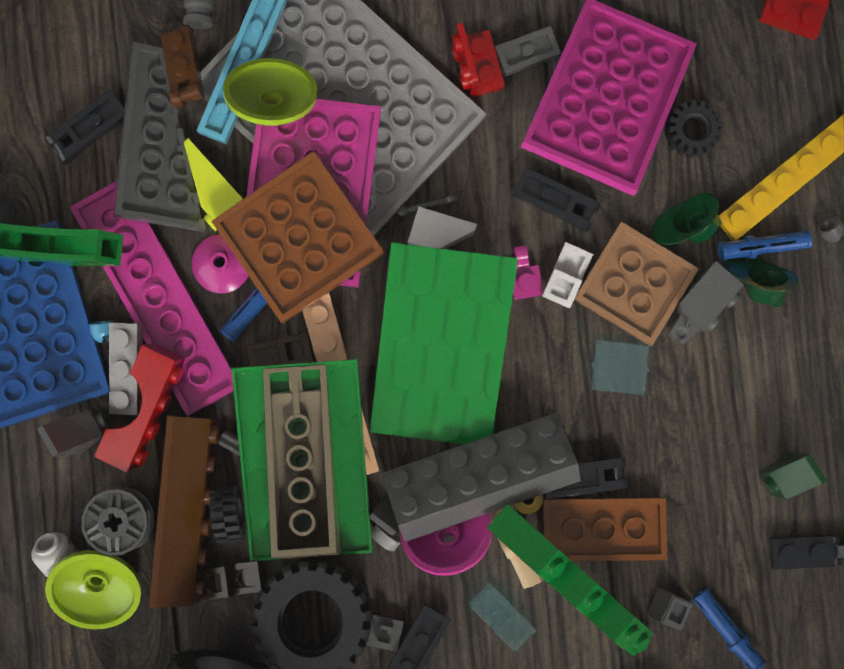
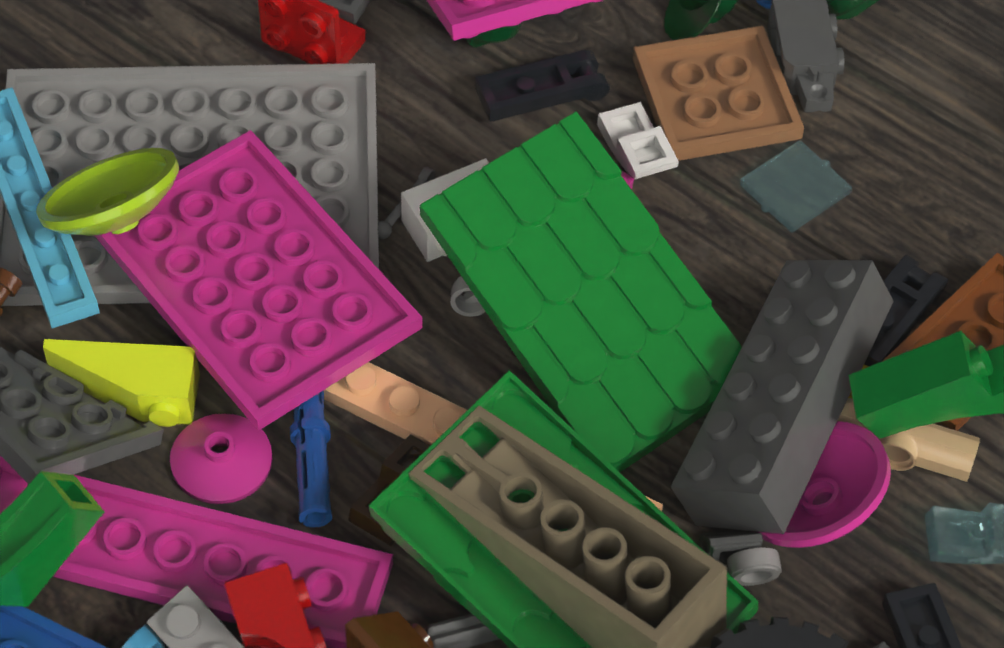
camera: 45 degrees left, 30 degrees down
dark orange plate [211,151,385,324] -> none

